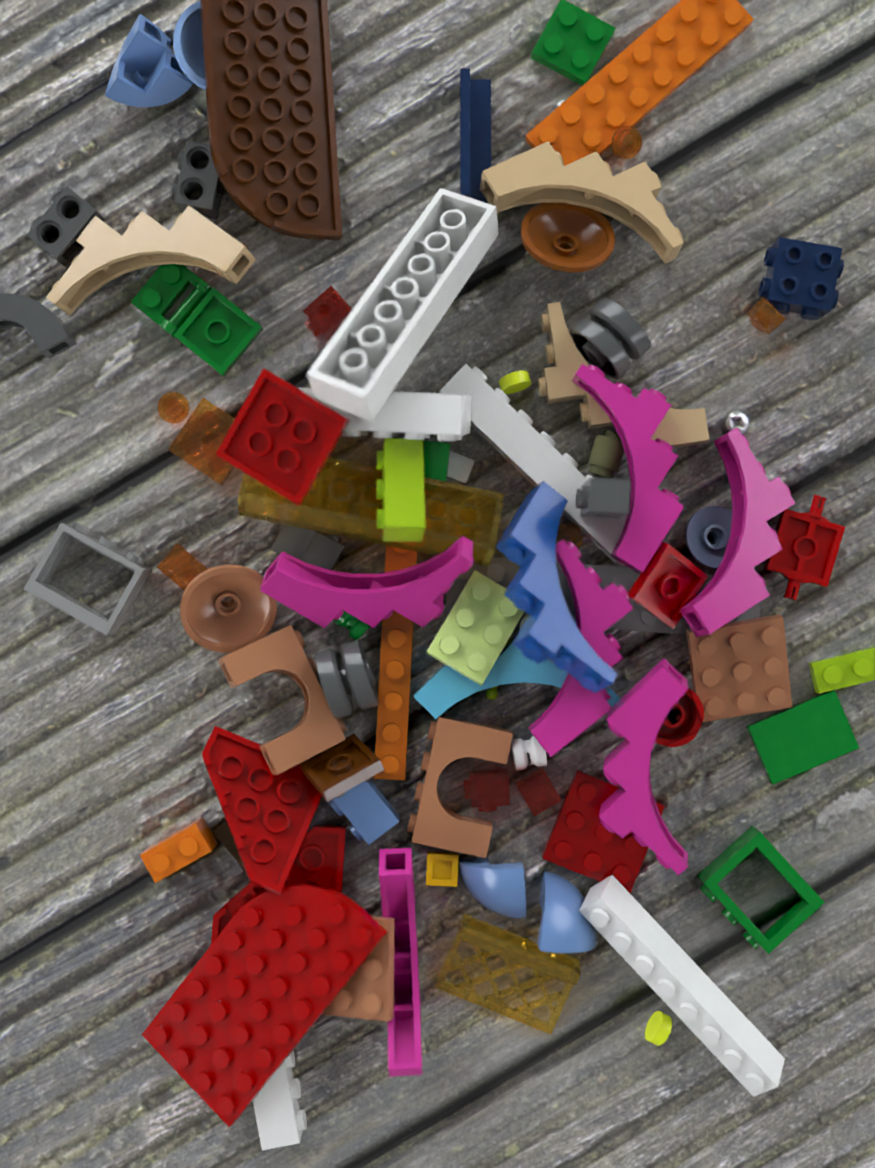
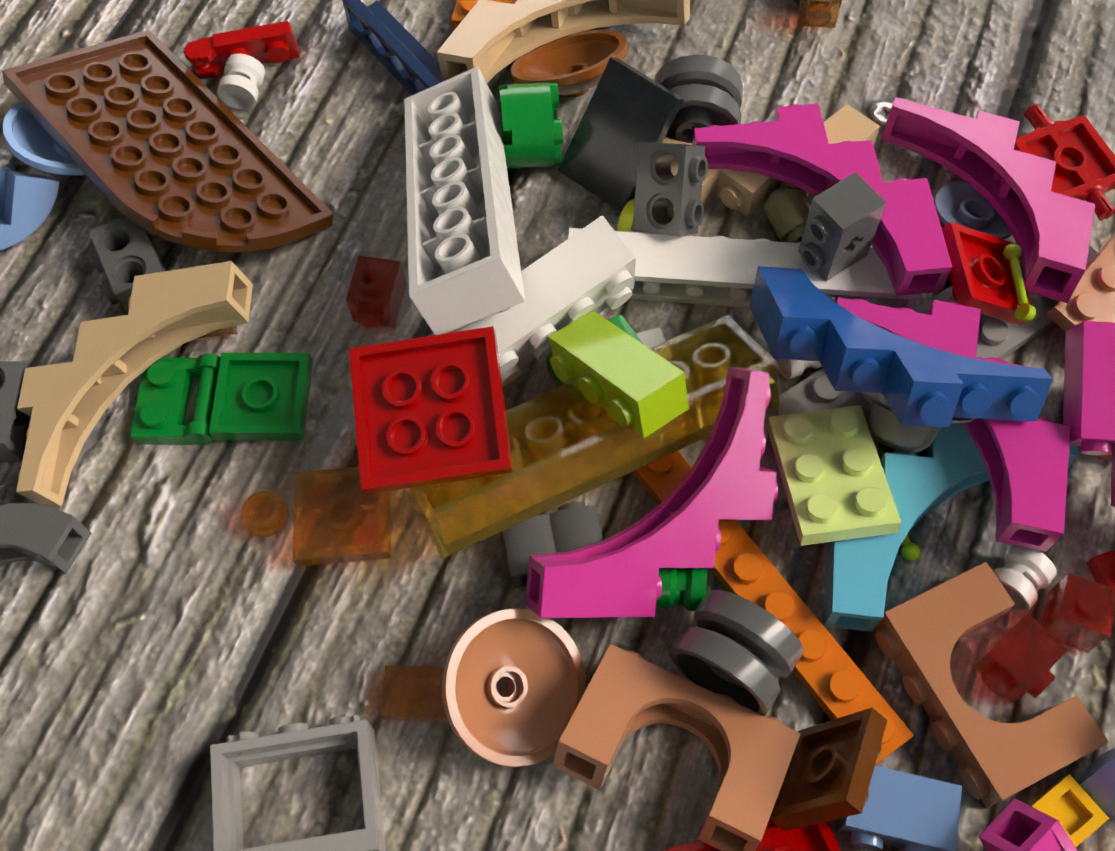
camera: 30 degrees left, 25 degrees down
none -> red hinge [183,21,300,79]
none -> white wheel [217,53,266,111]
none -> green brick [498,82,563,170]
none -> black tile [558,57,684,212]
none -> dark grey brick [633,142,708,236]
none -> lime hinge [1003,244,1036,323]

